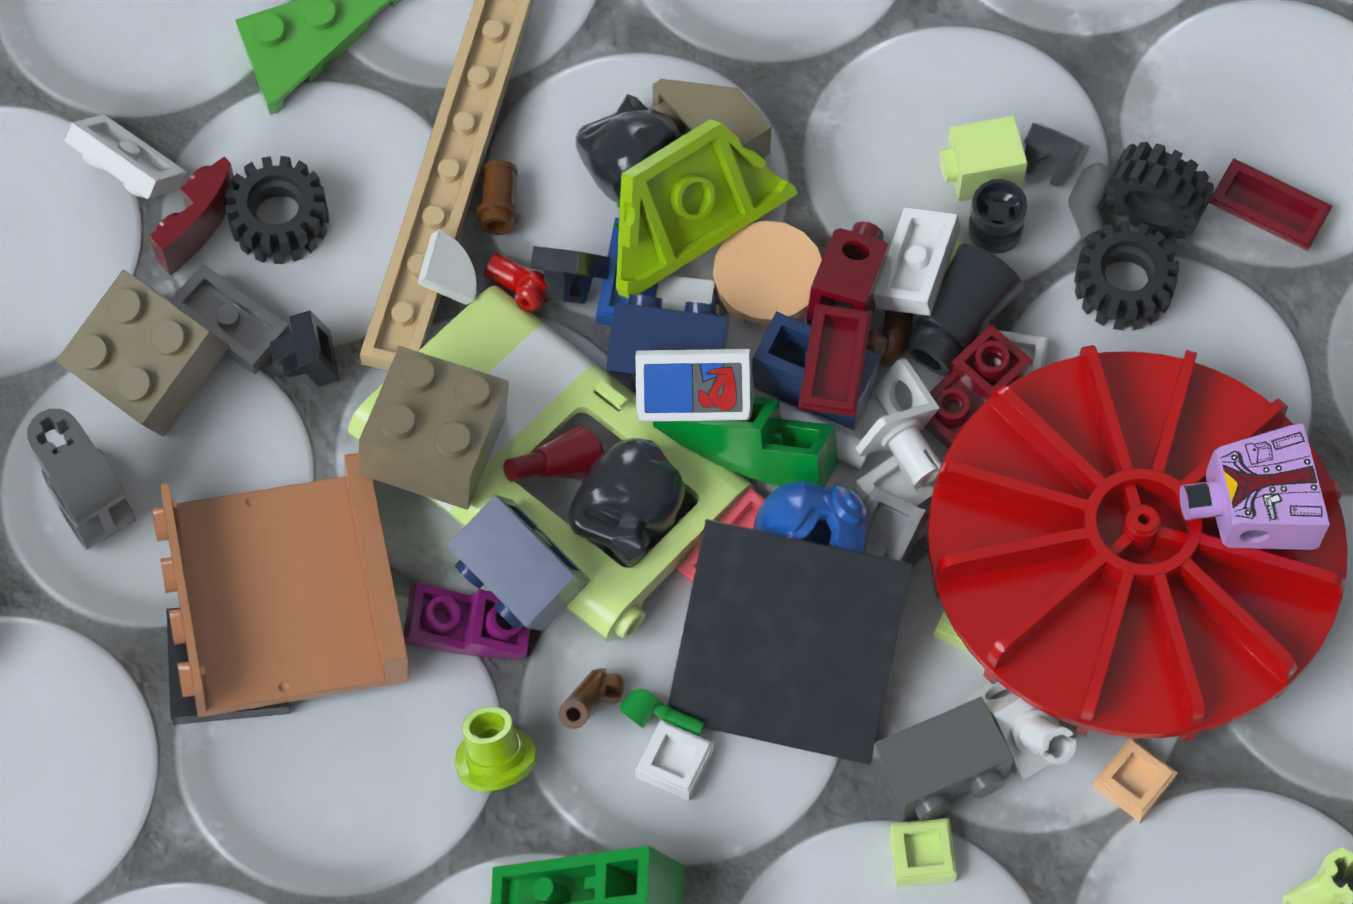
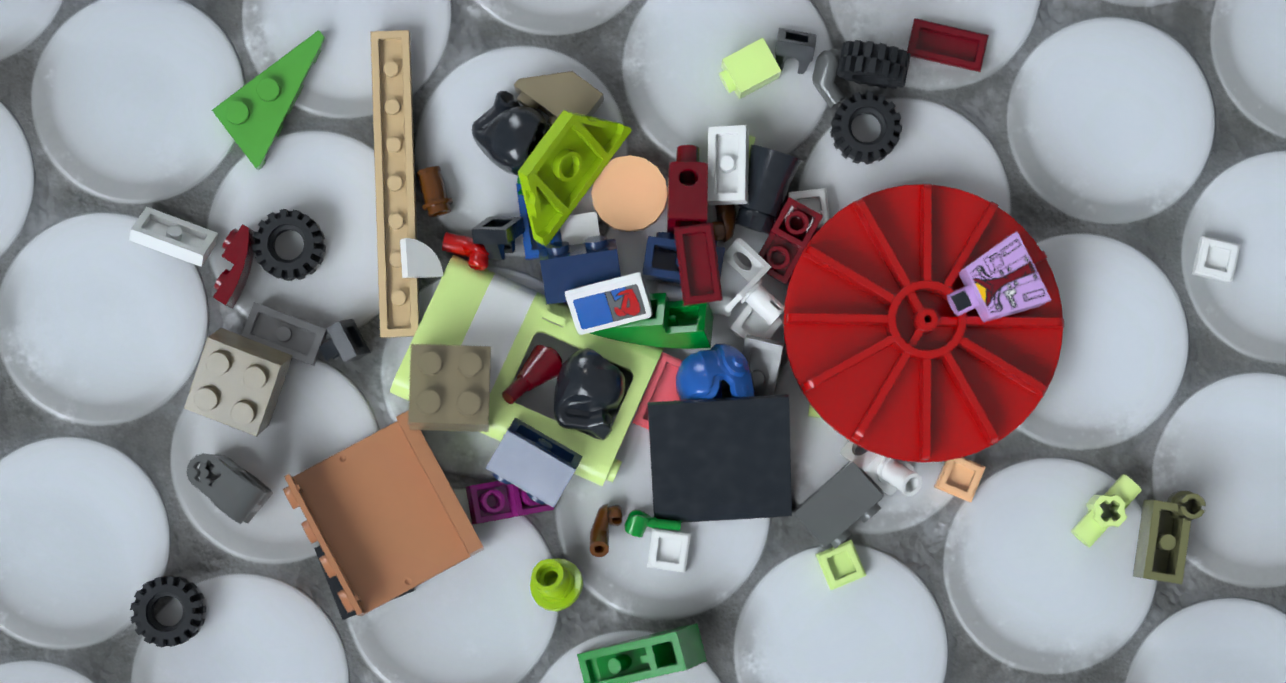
camera: 20 degrees left, 20 degrees up
black wheel [968,179,1028,254] -> none

